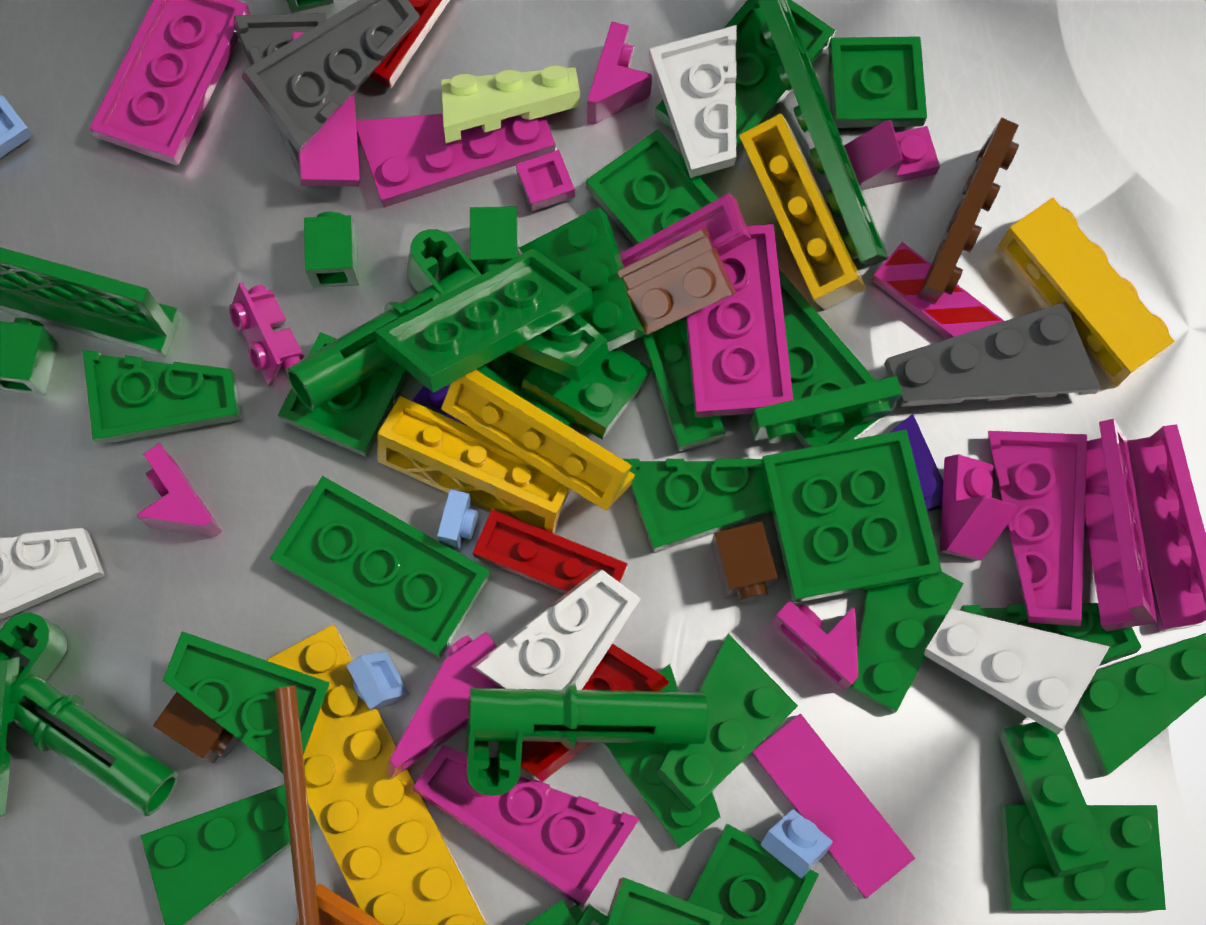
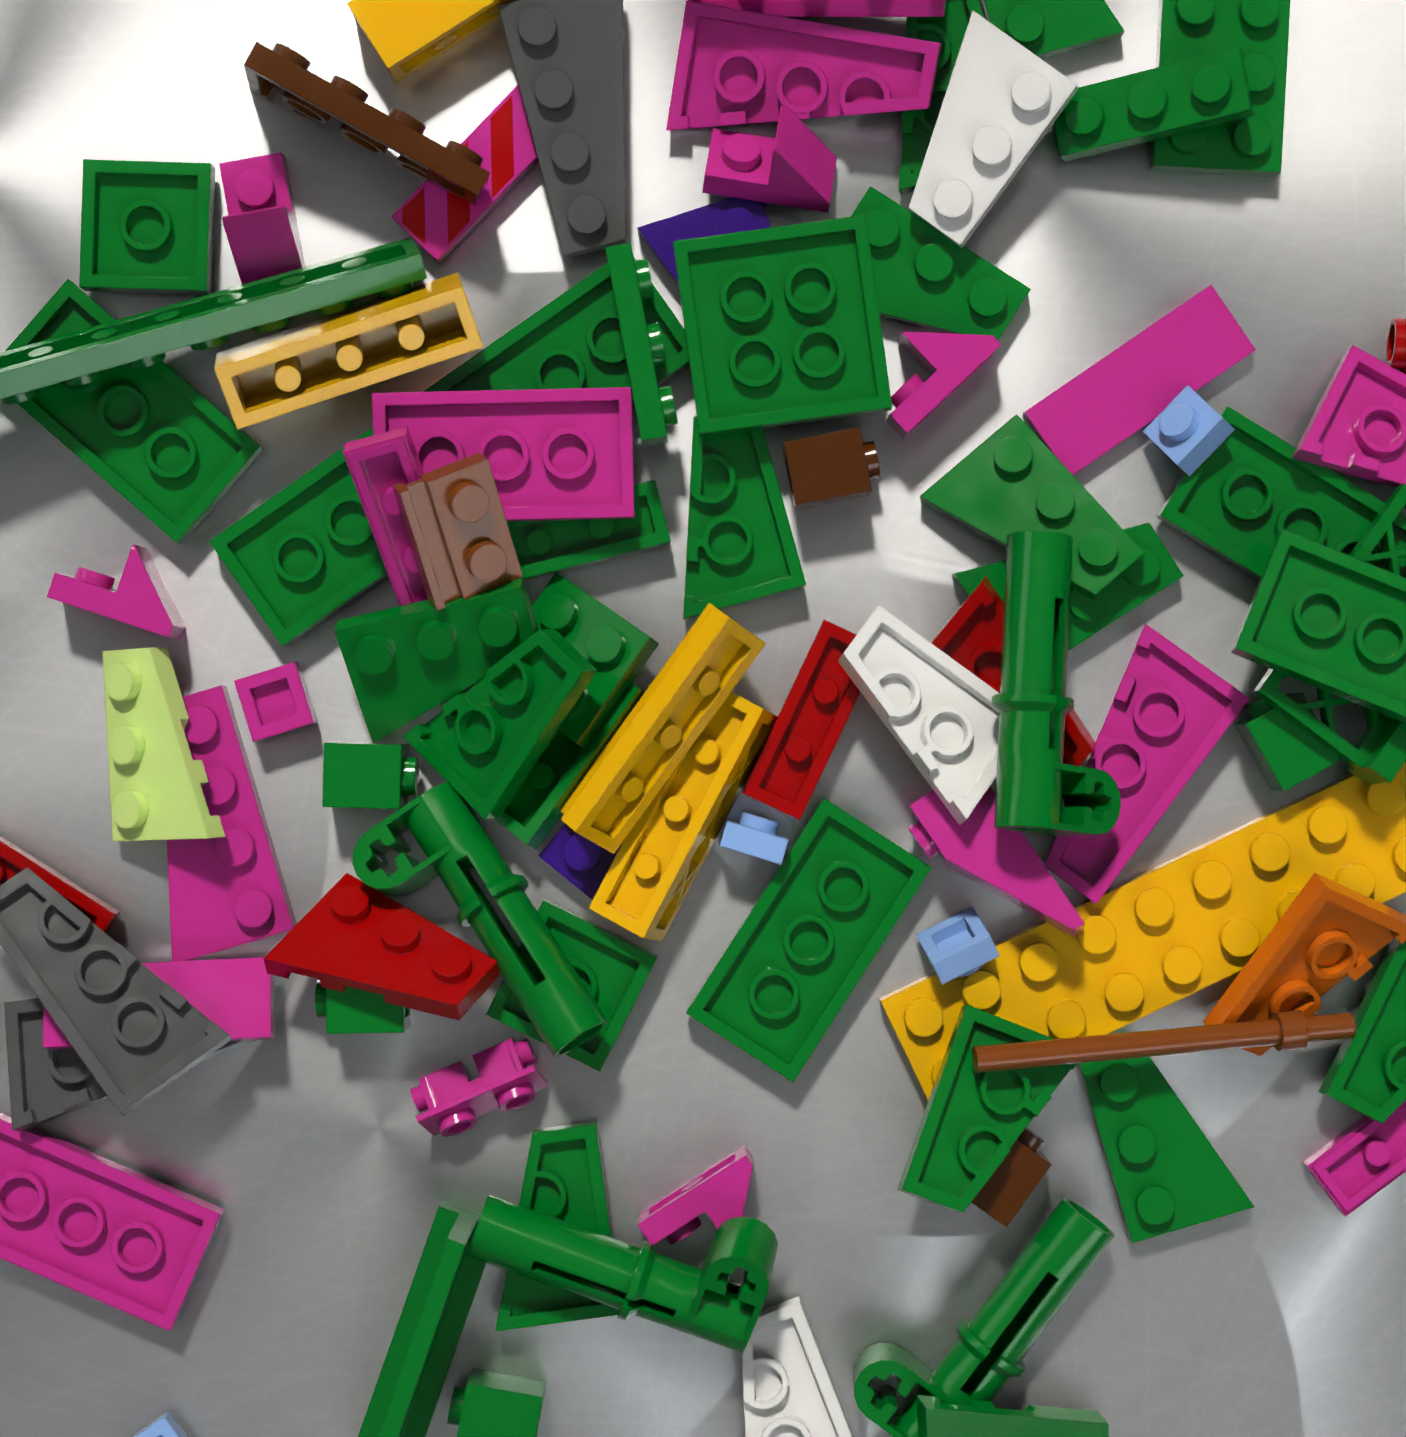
camera: 85 degrees left, 15 degrees up
green plate [375,249,593,393] -> none
white wing [649,25,736,178] -> none
none -> red wing [263,873,499,1020]
none -> green piece [467,1194,778,1353]

